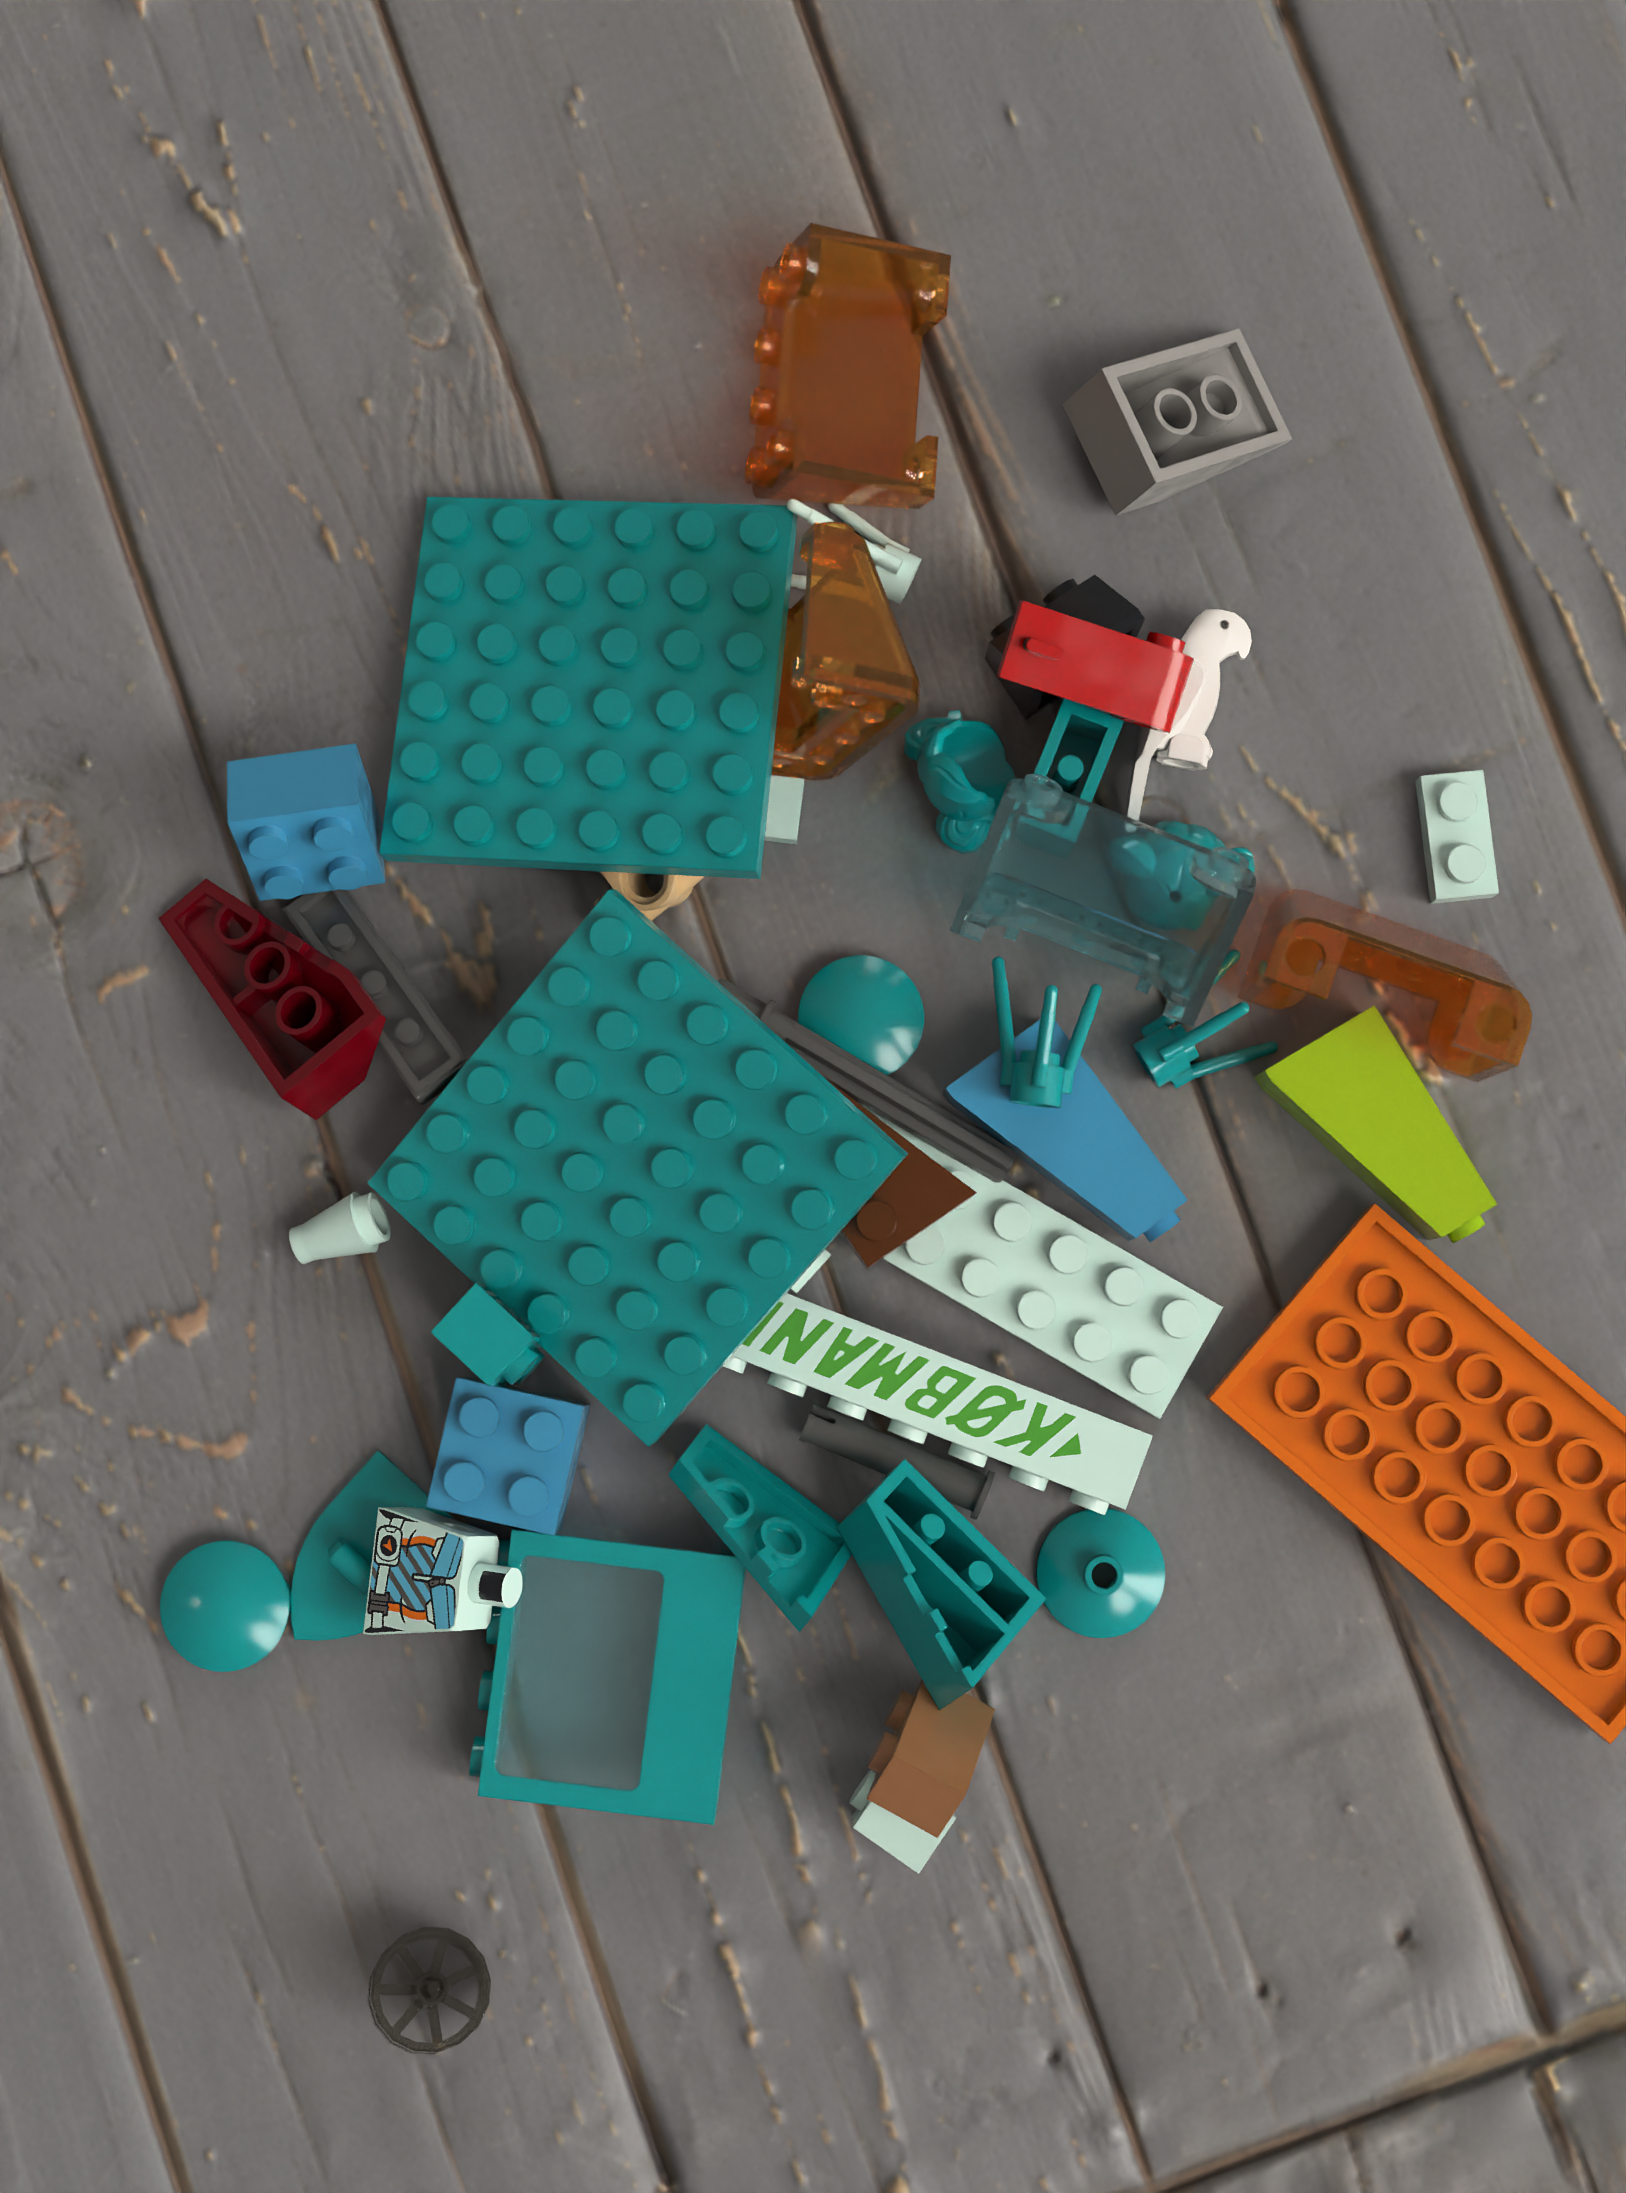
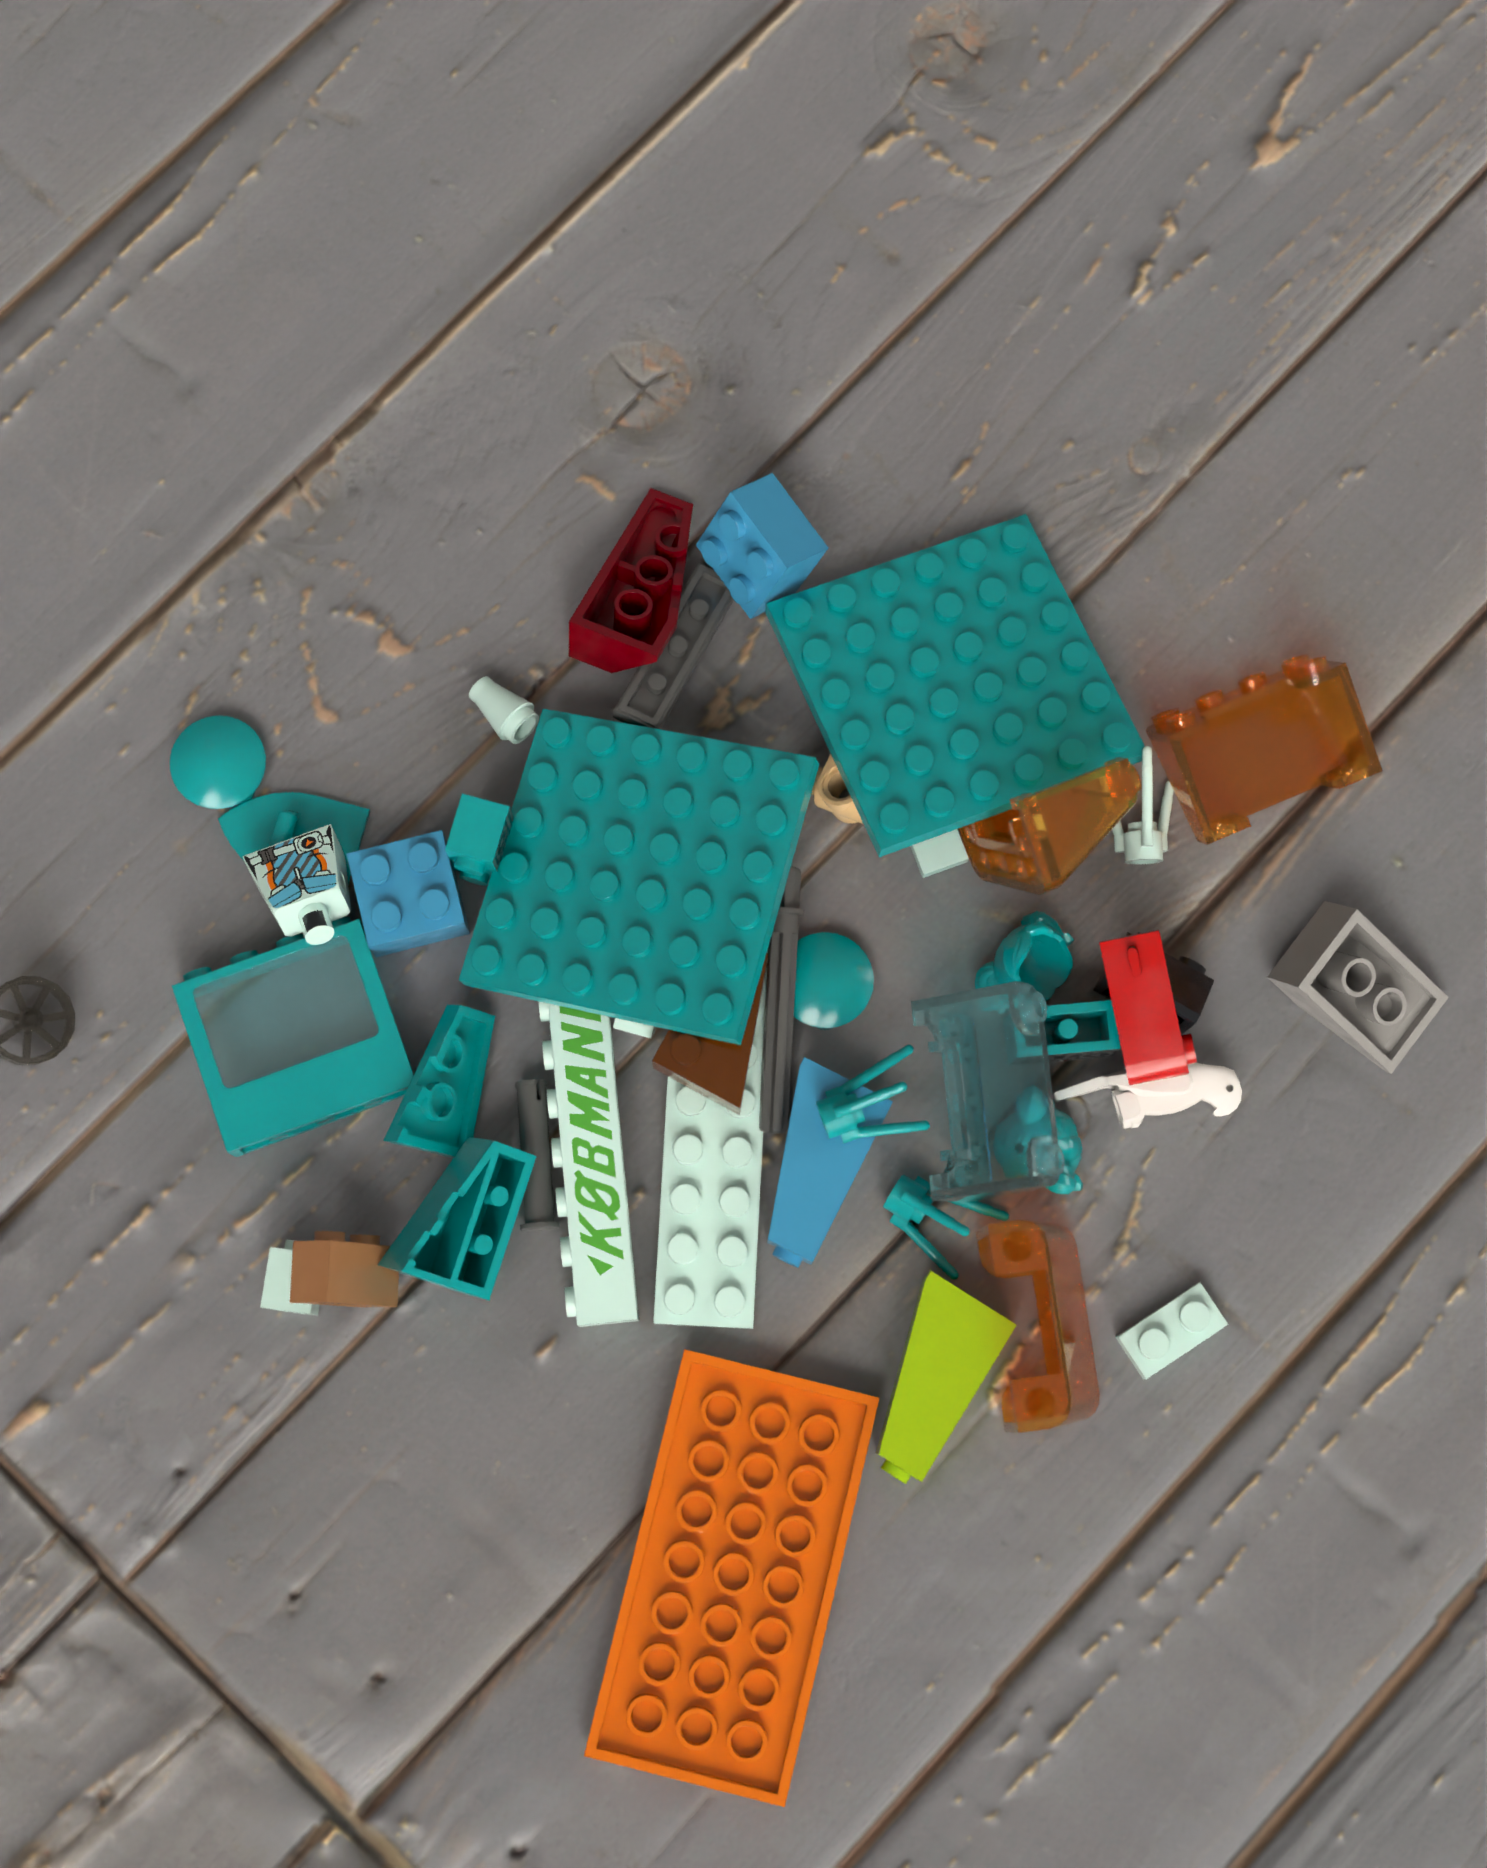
camera: 60 degrees right, 5 degrees down
teal dish [1036,1508,1165,1638] -> none

